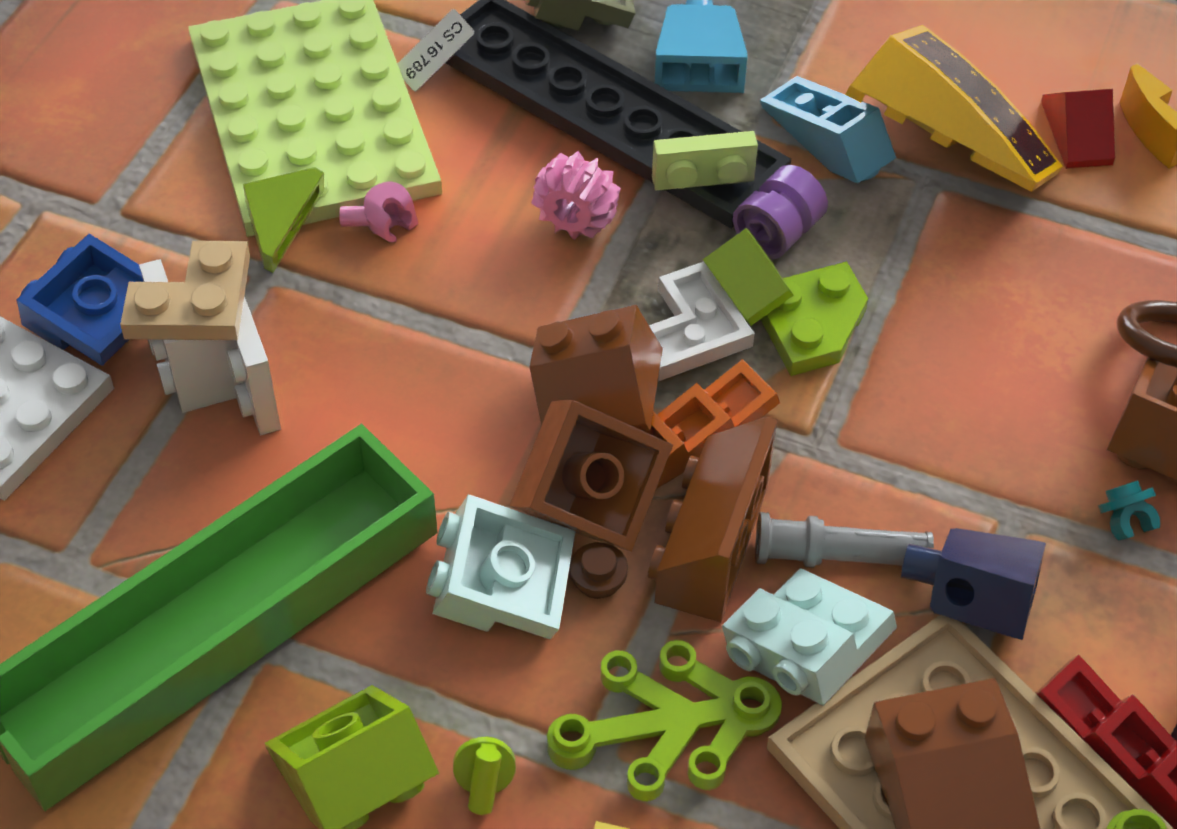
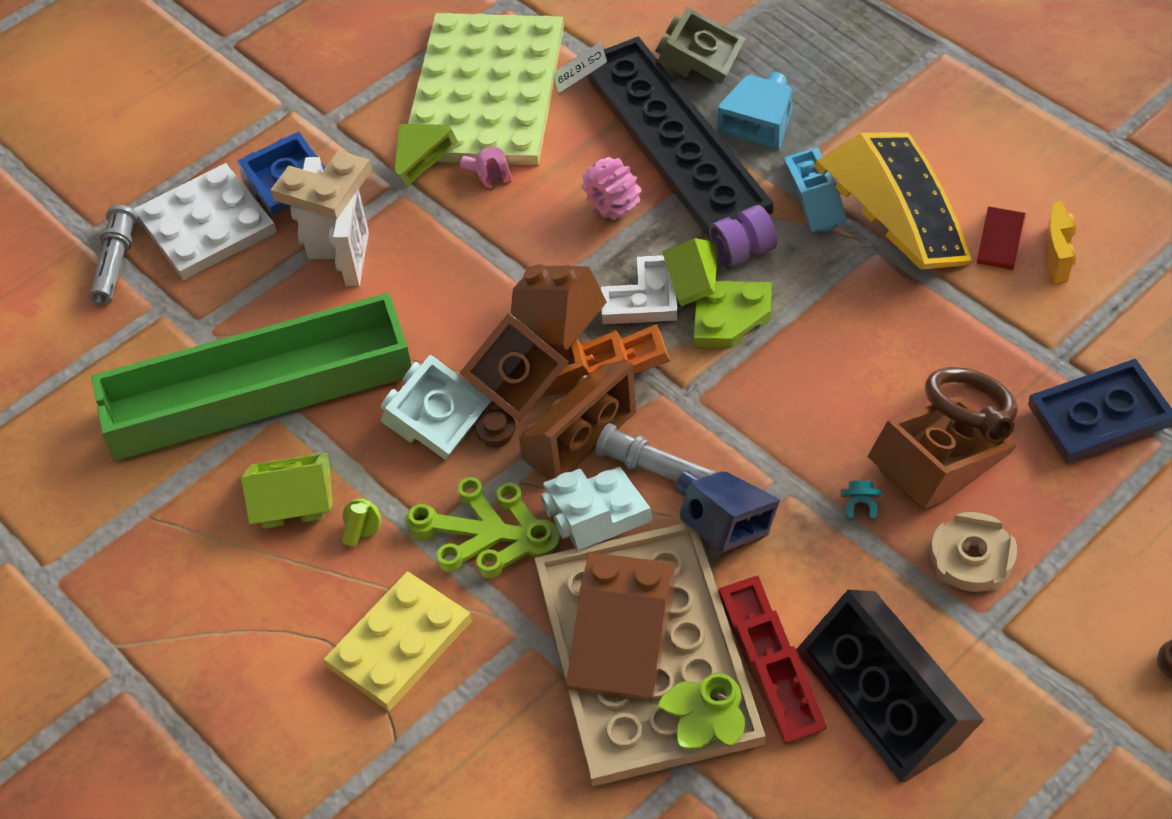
camera: 30 degrees right, 0 degrees up
yellowish green plate [652,131,758,191] -> none

